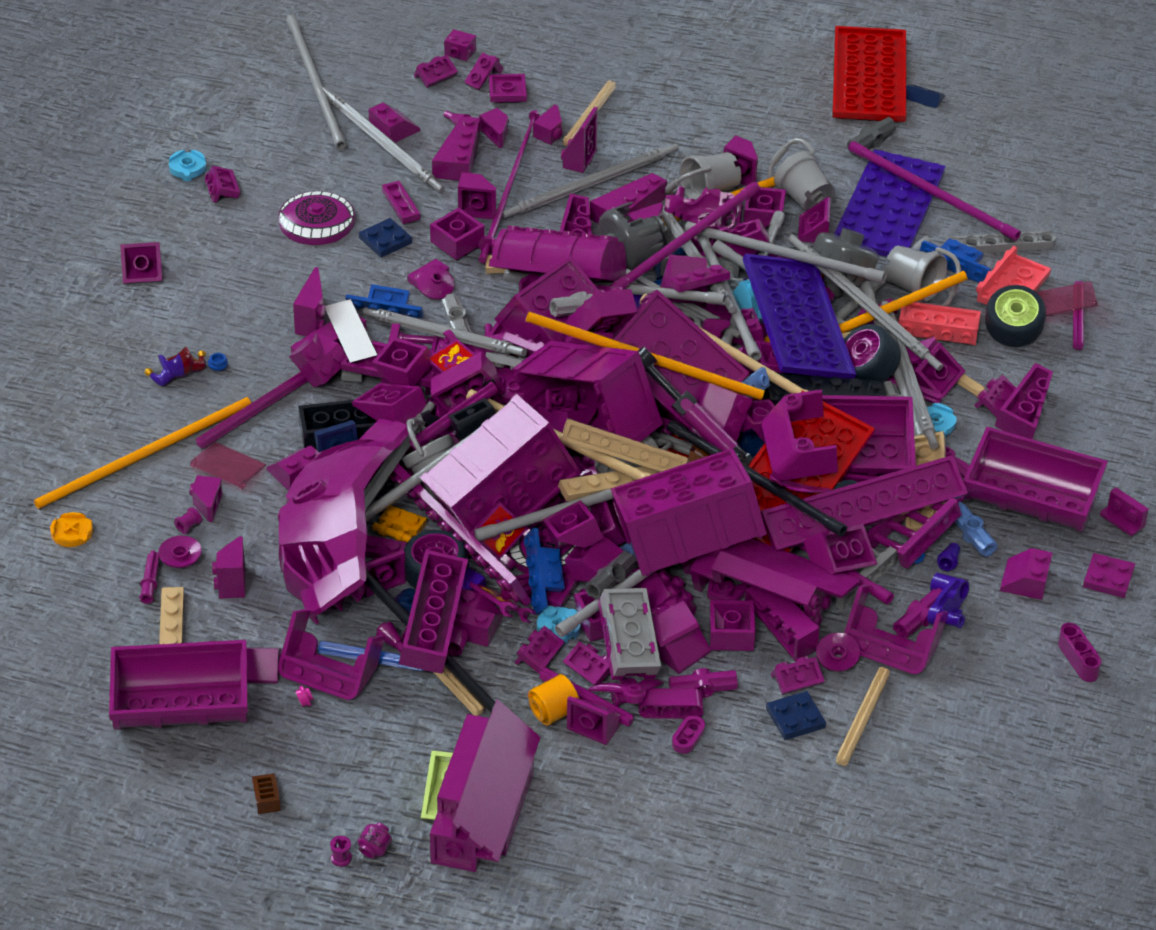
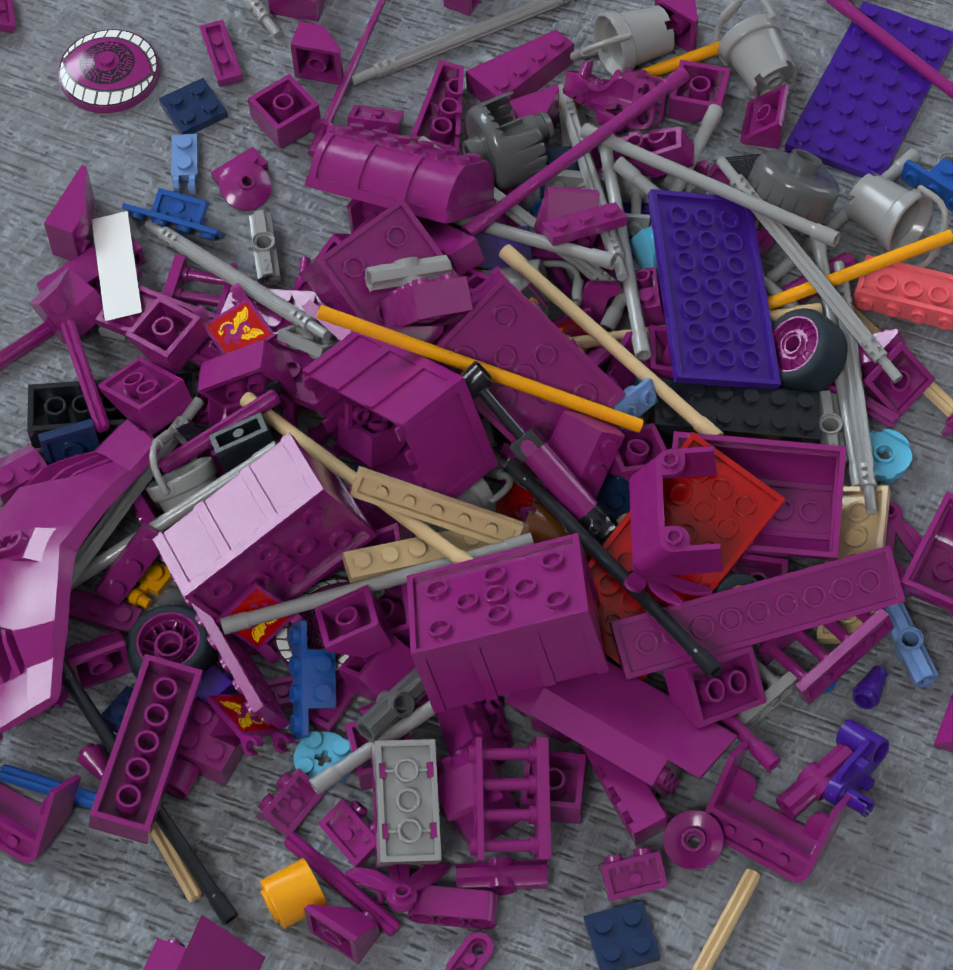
camera: 10 degrees right, 15 degrees up
none -> magenta axle [60,319,110,433]
none -> magenta plate [95,522,161,605]
none -> medium blue hinge [171,134,198,194]
none -> magenta fence [467,737,552,863]

